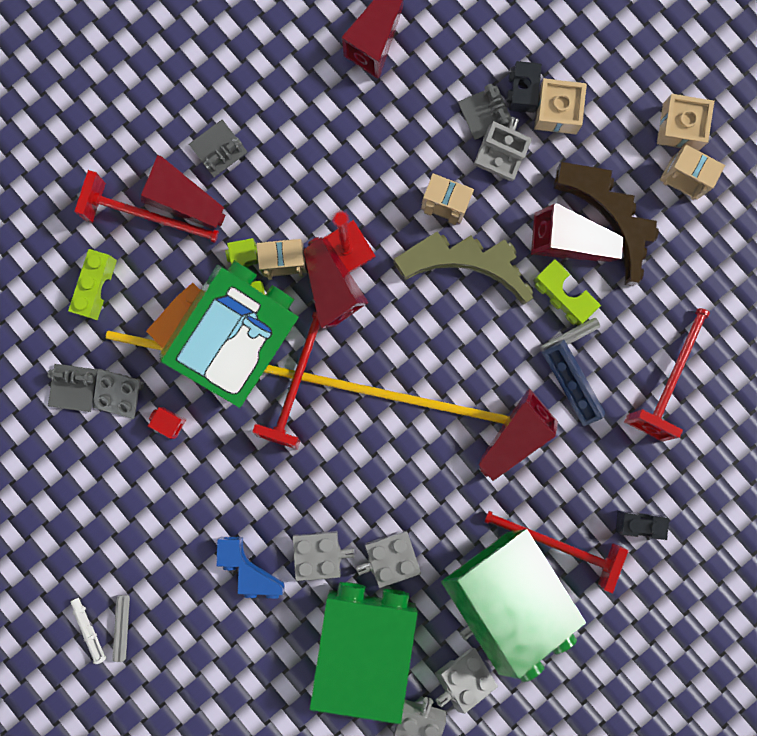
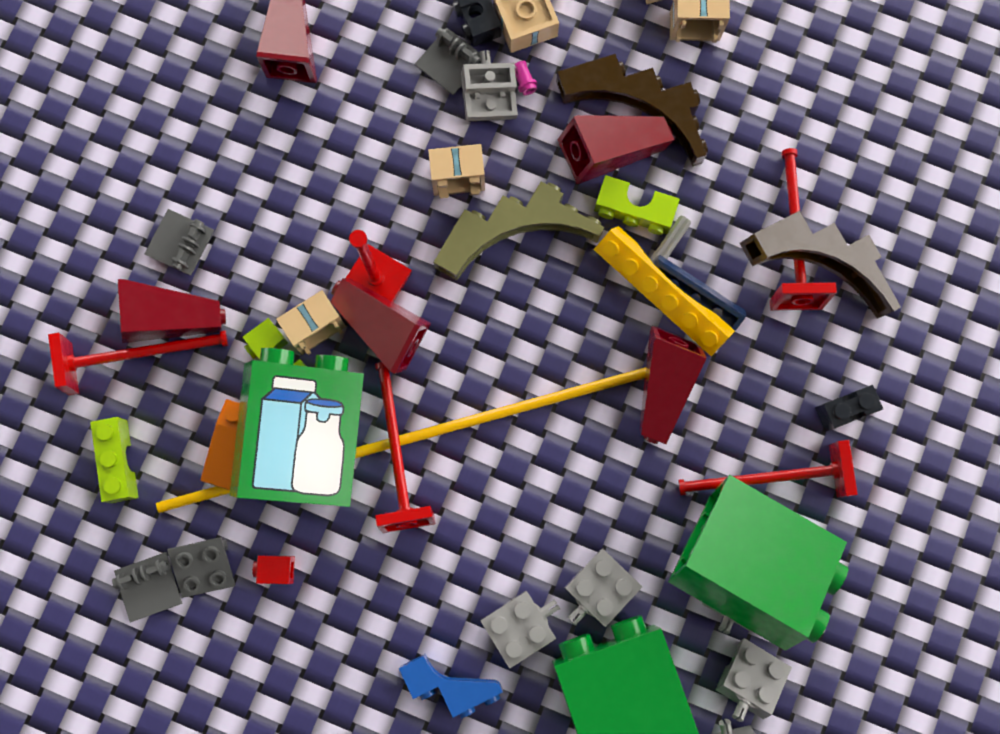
camera: 30 degrees left, 5 degrees down
none -> dark pink pin [514,61,537,96]
none -> yellow arch [594,226,735,356]
none -> arch [739,211,901,319]

